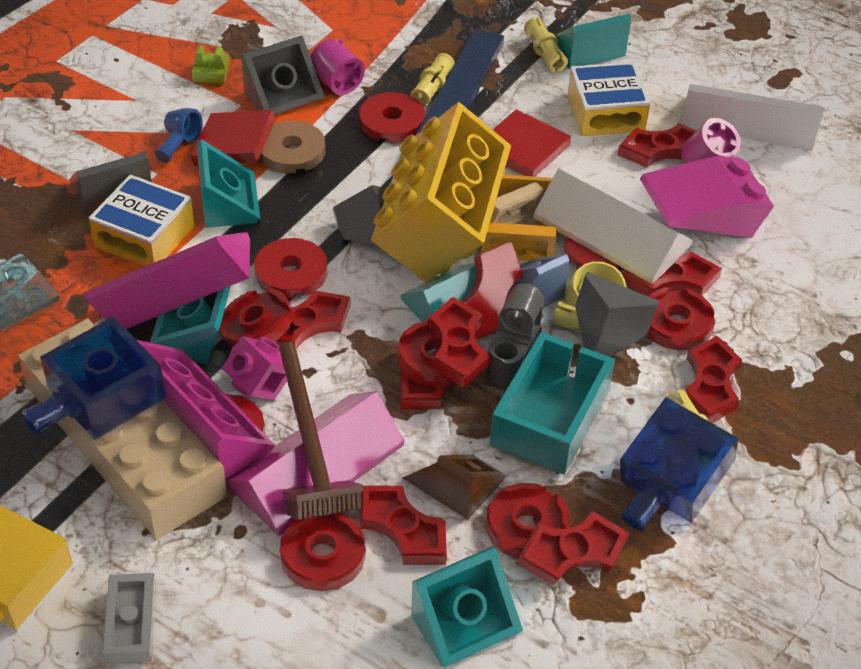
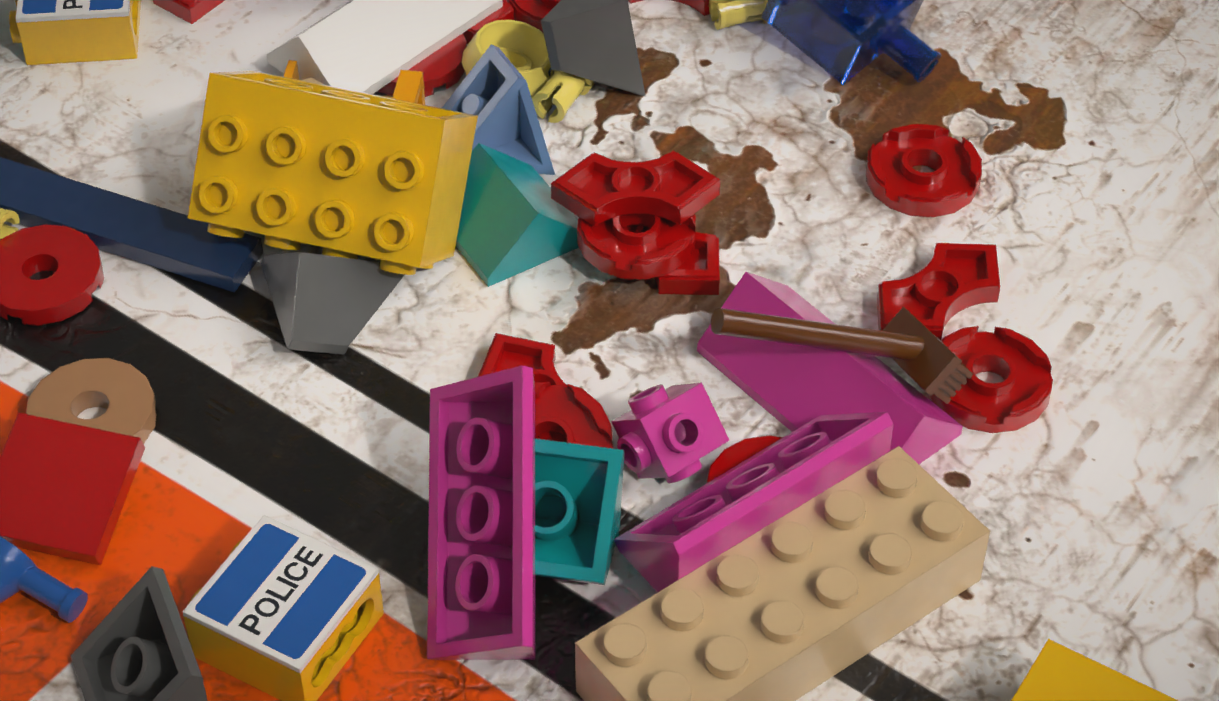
camera: 85 degrees left, 0 degrees up
clear blue brick [22,316,166,440] -> none
light grey plate [102,573,156,664] -> none
teal slope [196,139,260,228] -> none
red tile [254,238,328,299] -> none
reddish brown slope [402,454,506,520] -> none
teal slope [411,546,523,667] -> none
tile [461,242,524,339] -> none
dark grey piece [486,283,544,388] -> none
teal piece [490,332,615,475] -> none
red tile [493,109,571,177] -> none
red tile [515,511,629,585] -> none

